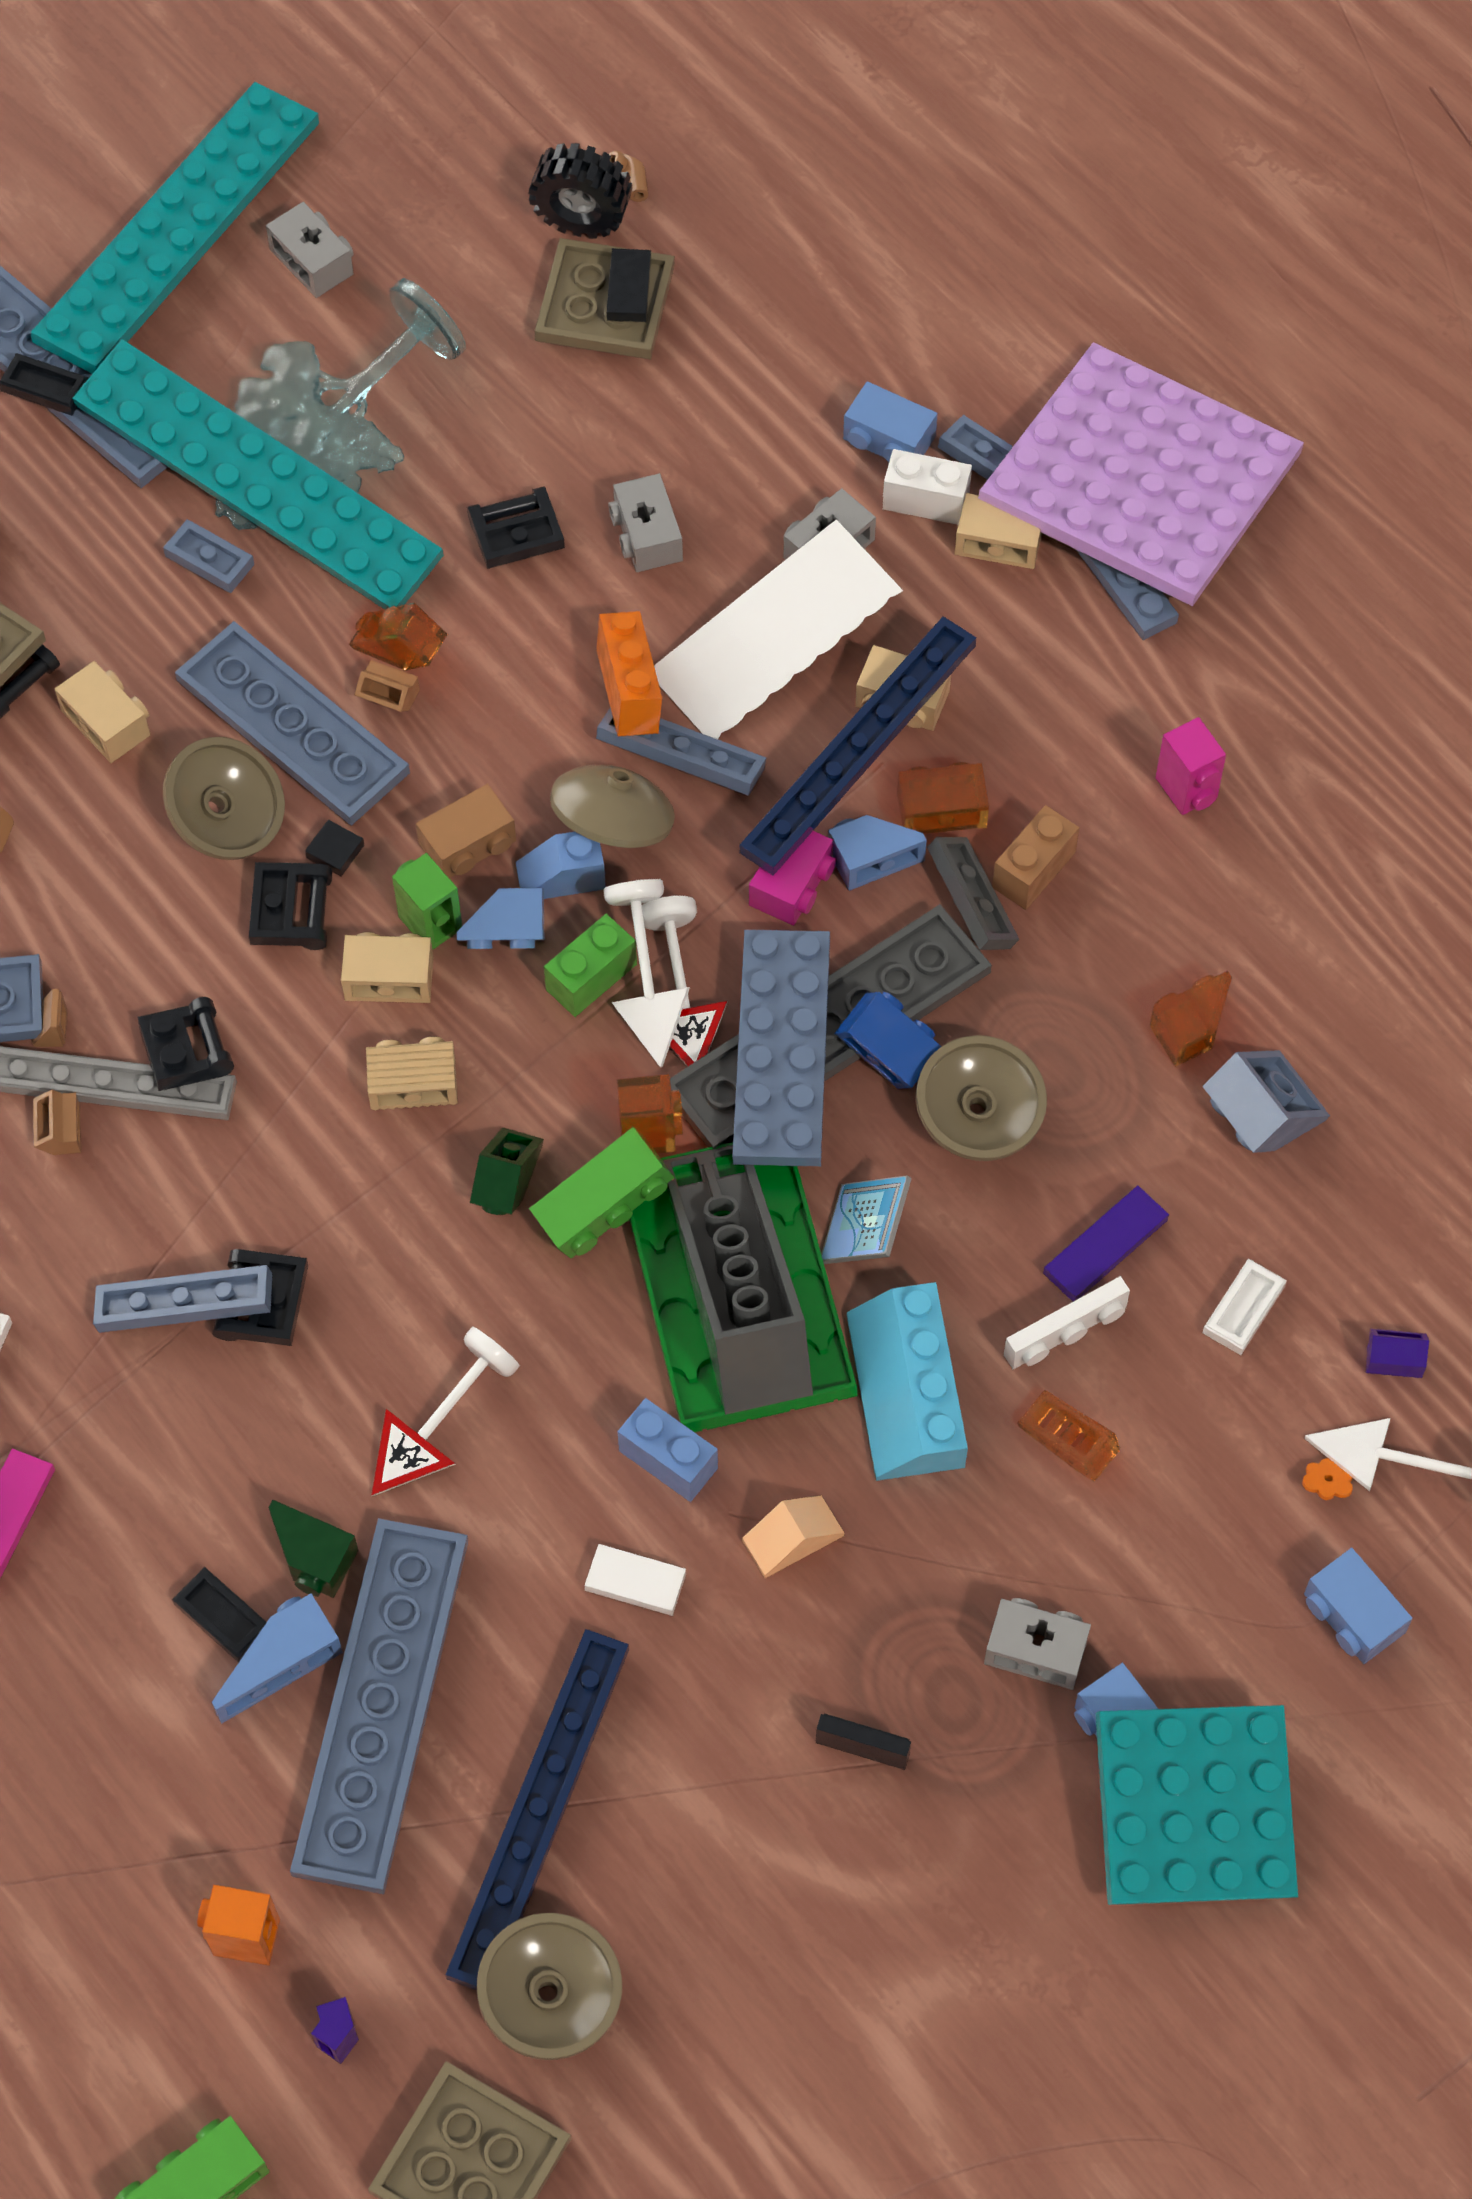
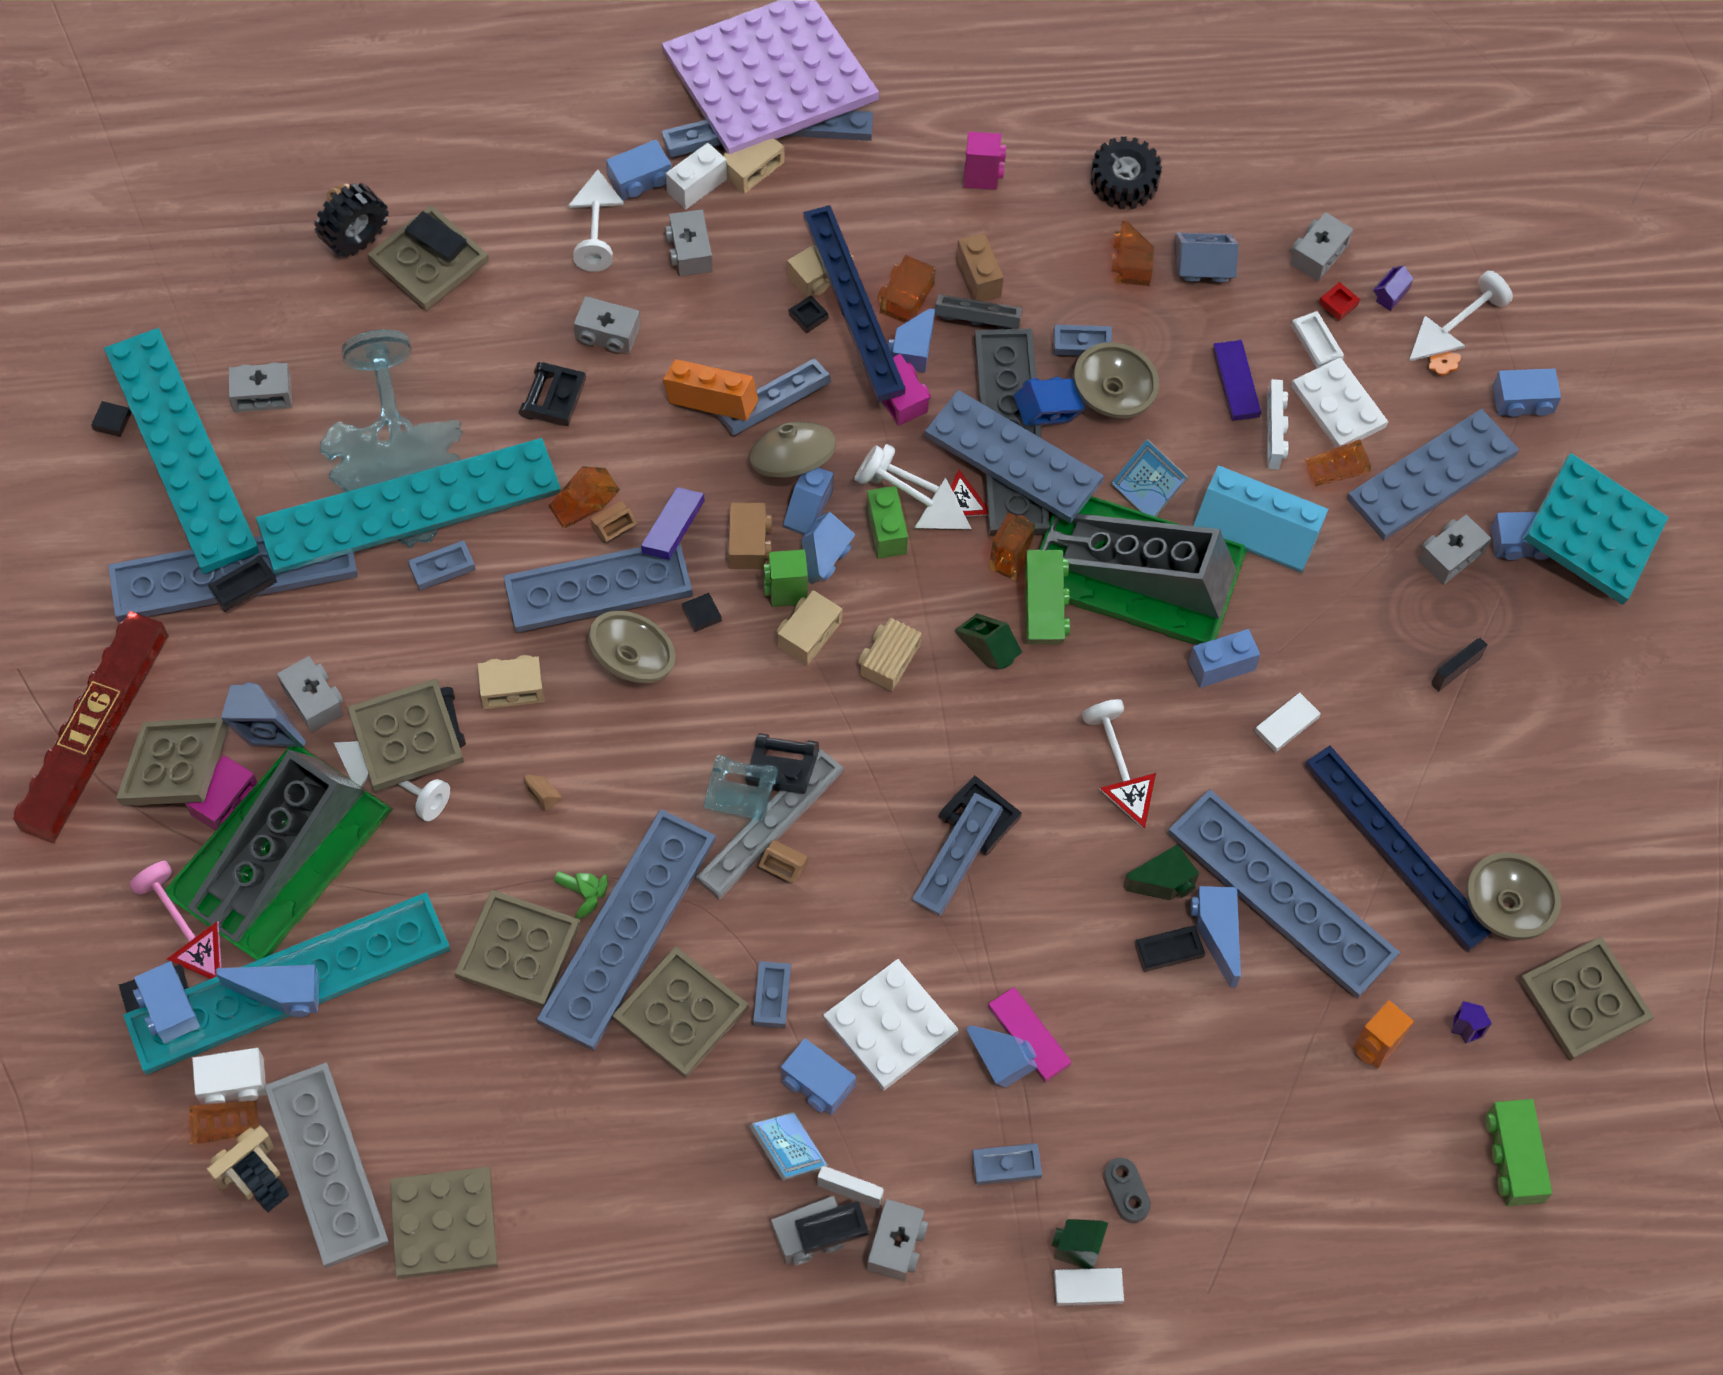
camera: 60 degrees left, 0 degrees up
medium nougat slope [32,989,67,1047] -> none
black plate [249,862,332,950] -> none
white sticker [654,520,903,739] -> none
light nougat slope [742,1495,844,1578] -> none
none -> black tile [91,401,131,437]
none -> white piece [568,170,624,272]
none -> tile [641,487,705,560]
none -> clear light blue plate [704,755,778,821]
none -> black tile [789,295,829,334]
none -> sand blue plate [1054,325,1112,356]
none -> black wheel [1090,136,1162,210]
none -> light grey brick [1290,212,1354,282]
none -> white plate [1291,357,1388,451]
none -> red plate [1319,282,1360,321]
none -> sand blue plate [1347,409,1519,541]

